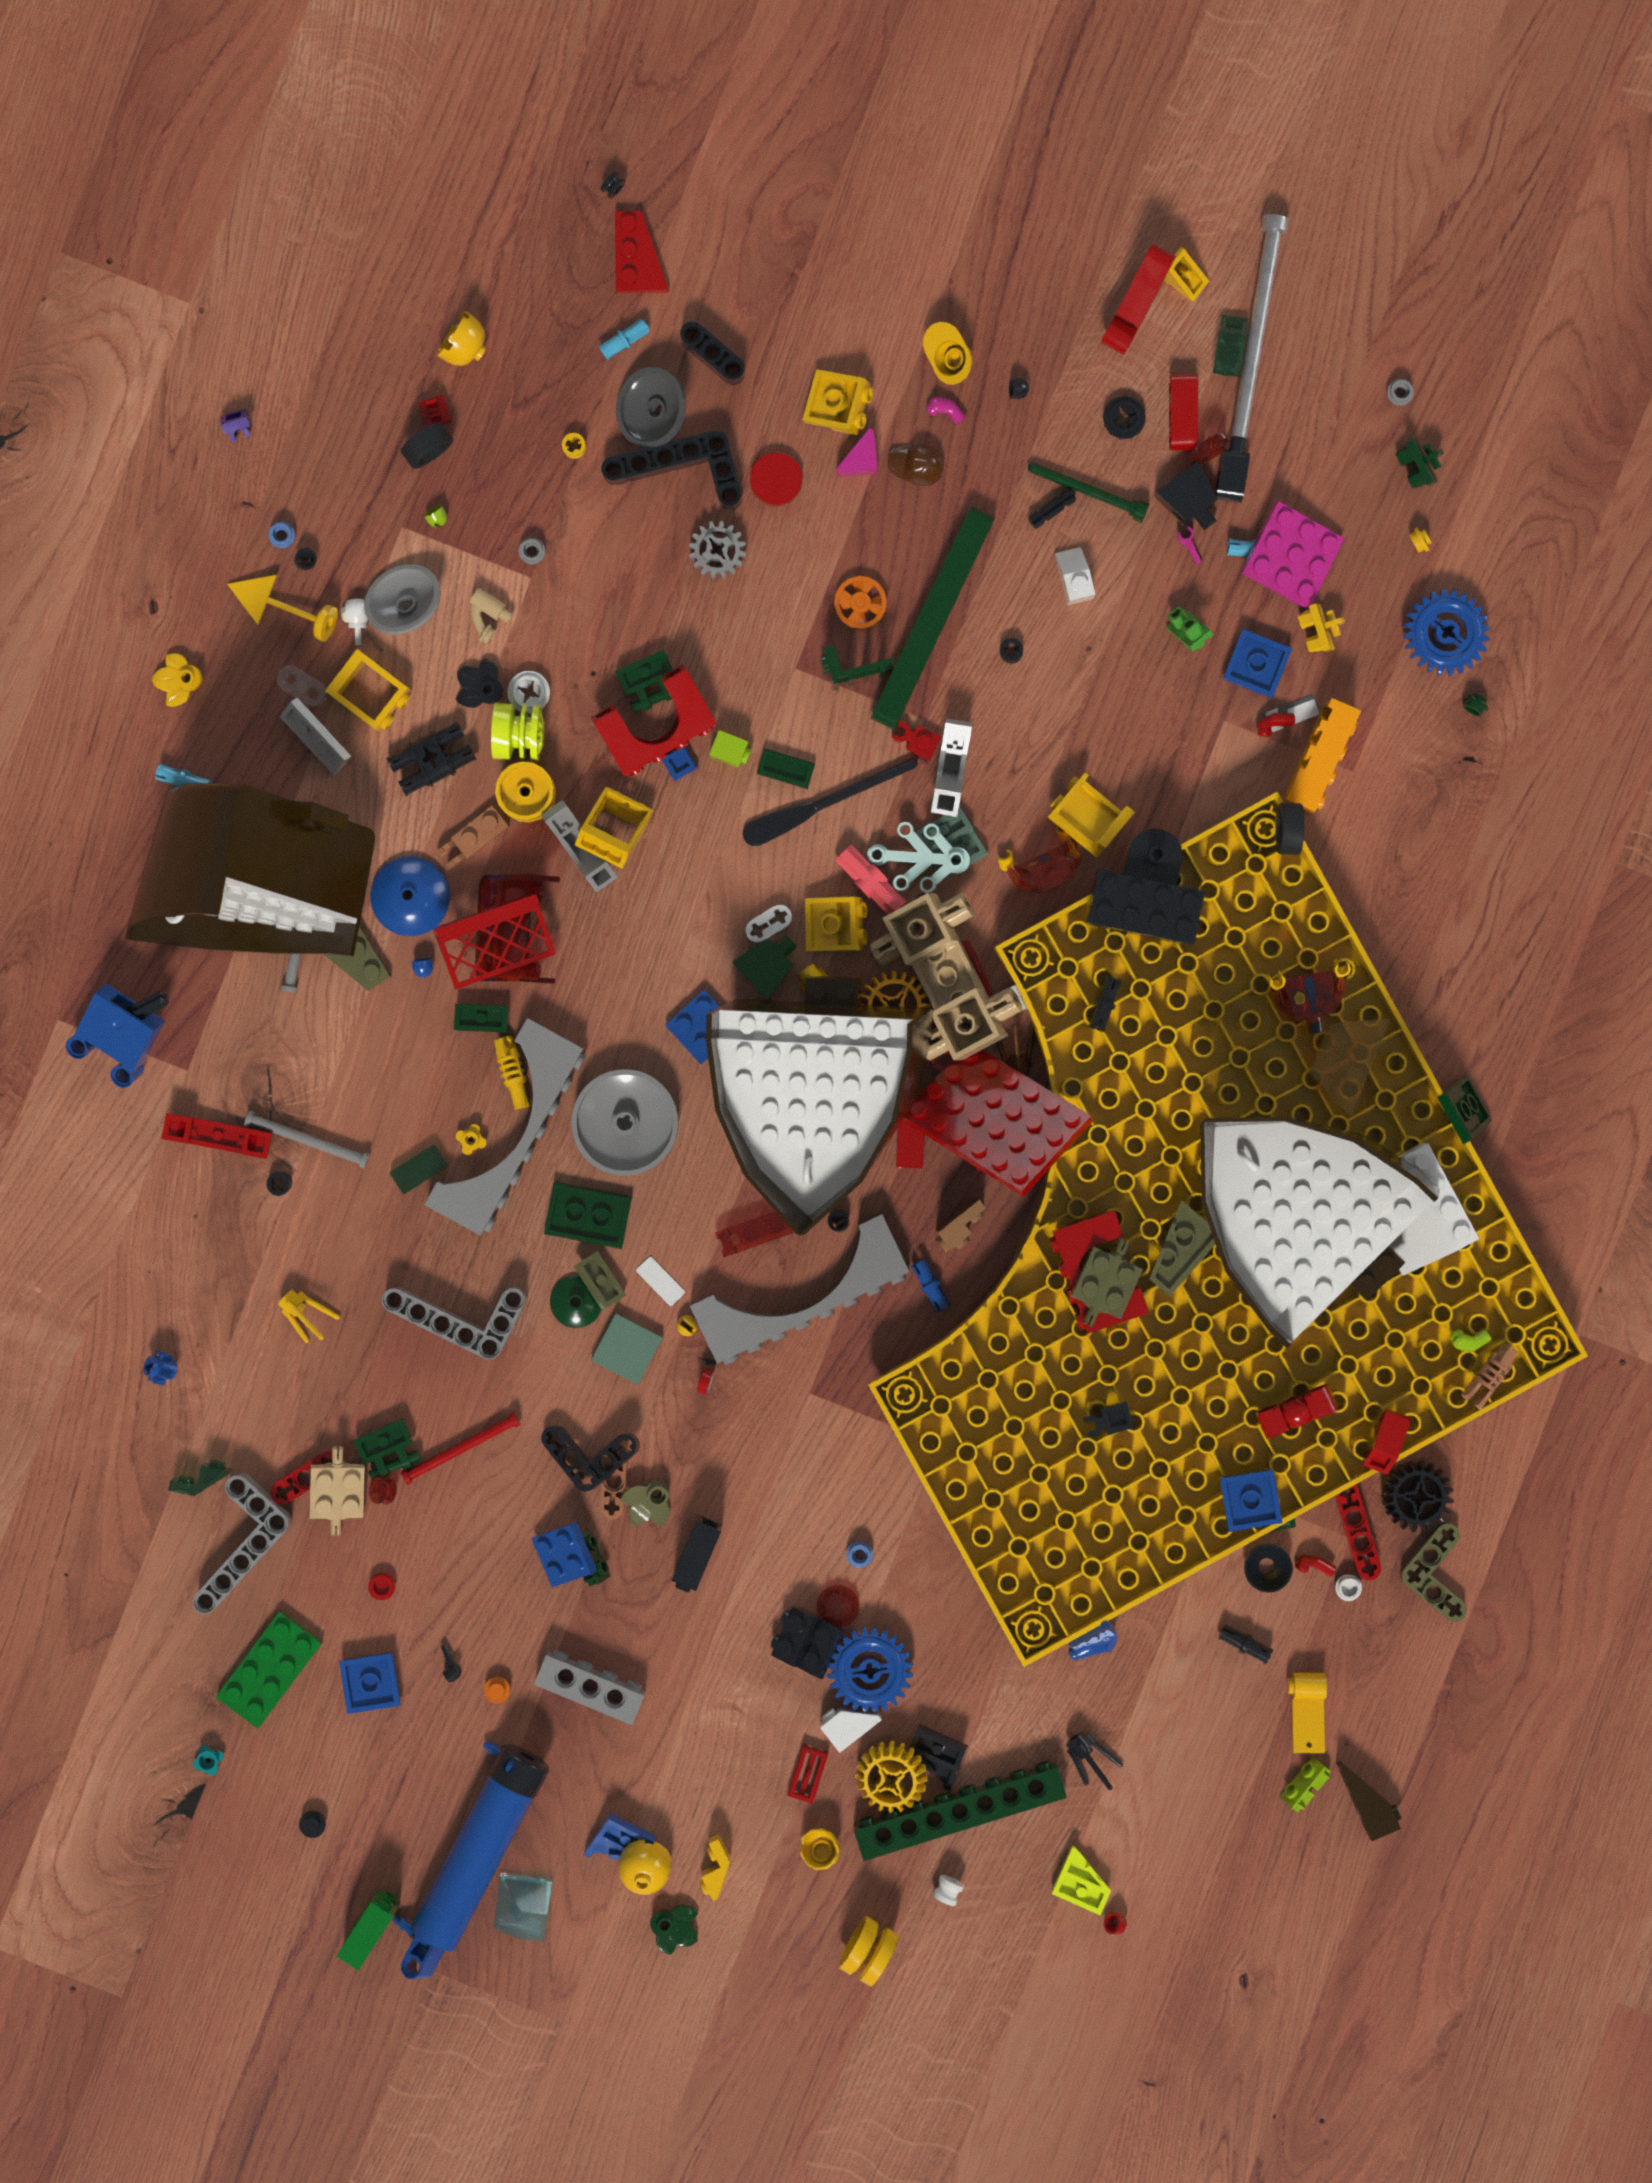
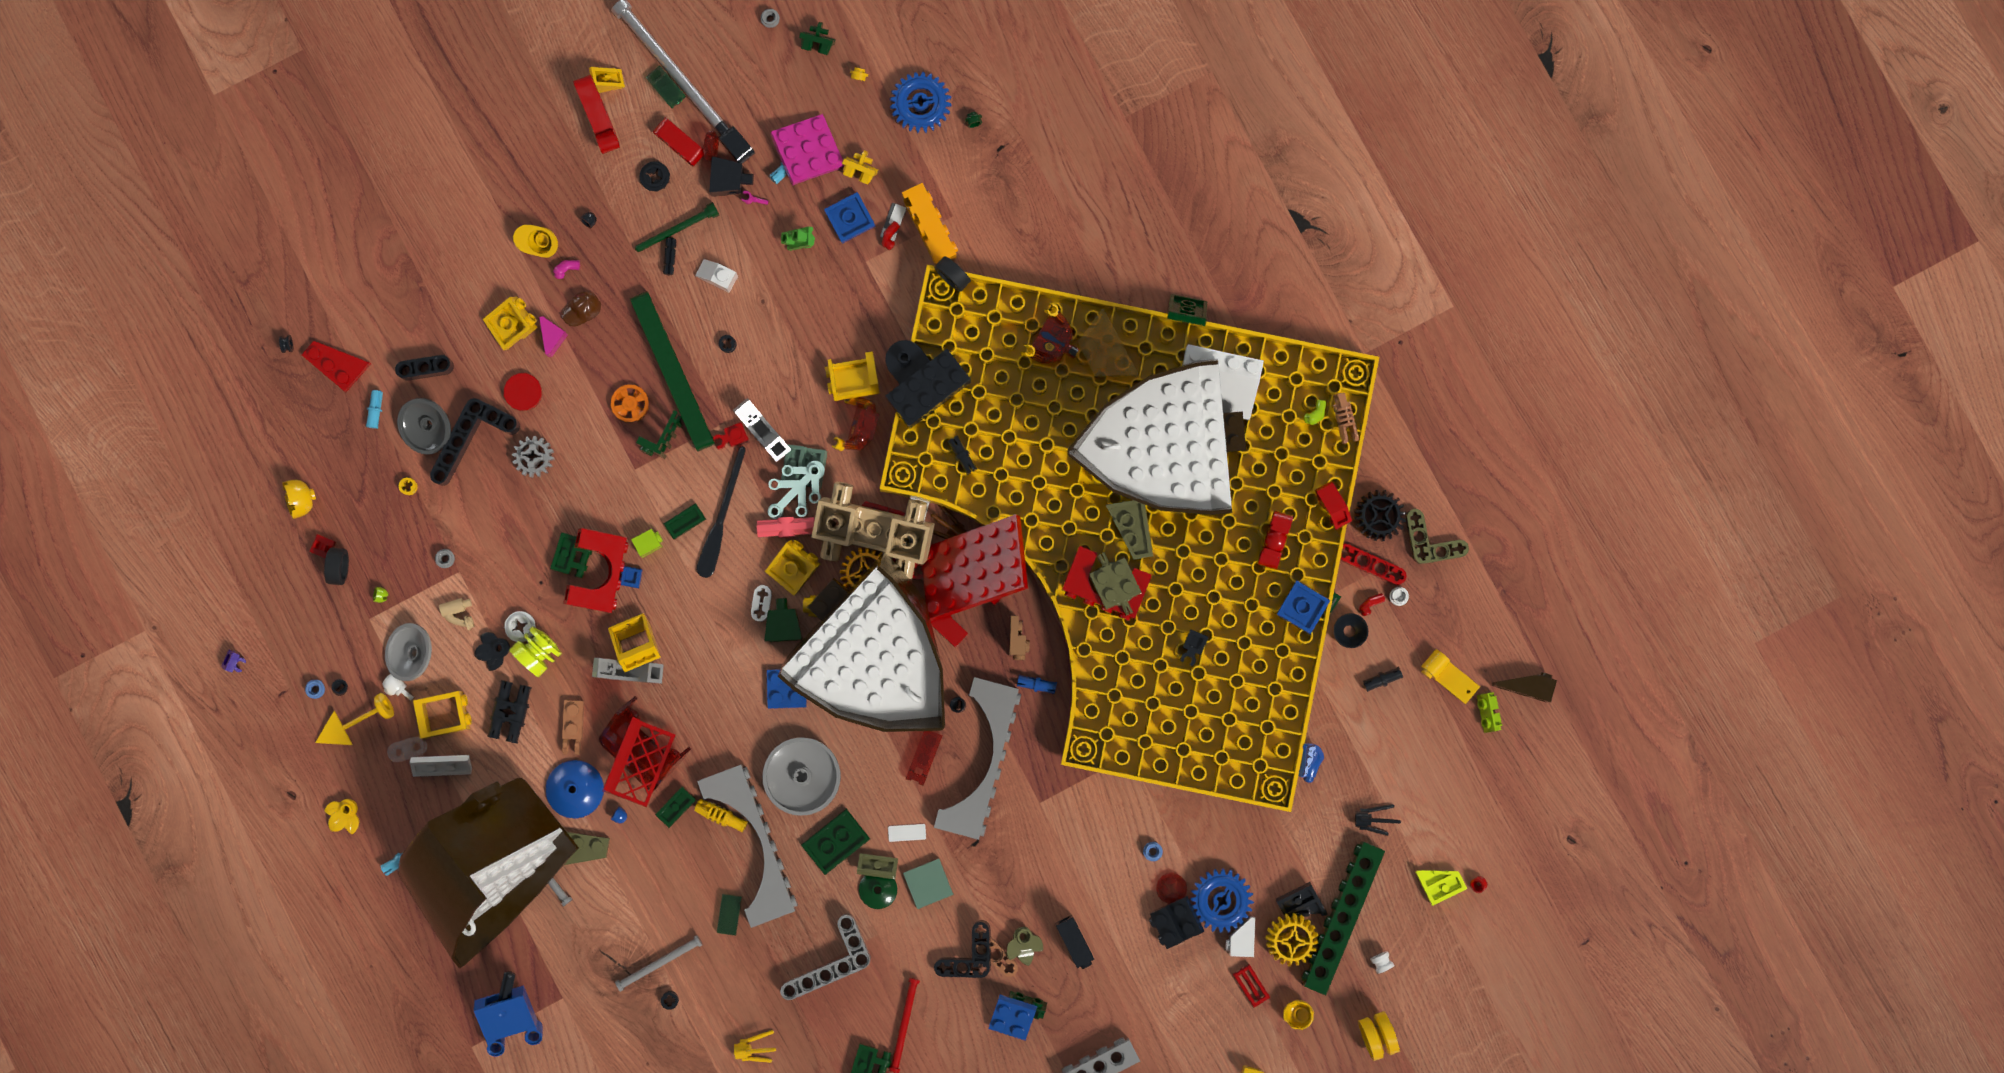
camera: 50 degrees left, 5 degrees down
red slope [161,1113,272,1159] -> none
yellow plate [456,1124,487,1155] -> none
yellow wheel [495,762,557,823] -> none
yellow hinge [676,1315,698,1336] -> none
red tile [697,1368,715,1396] -> none

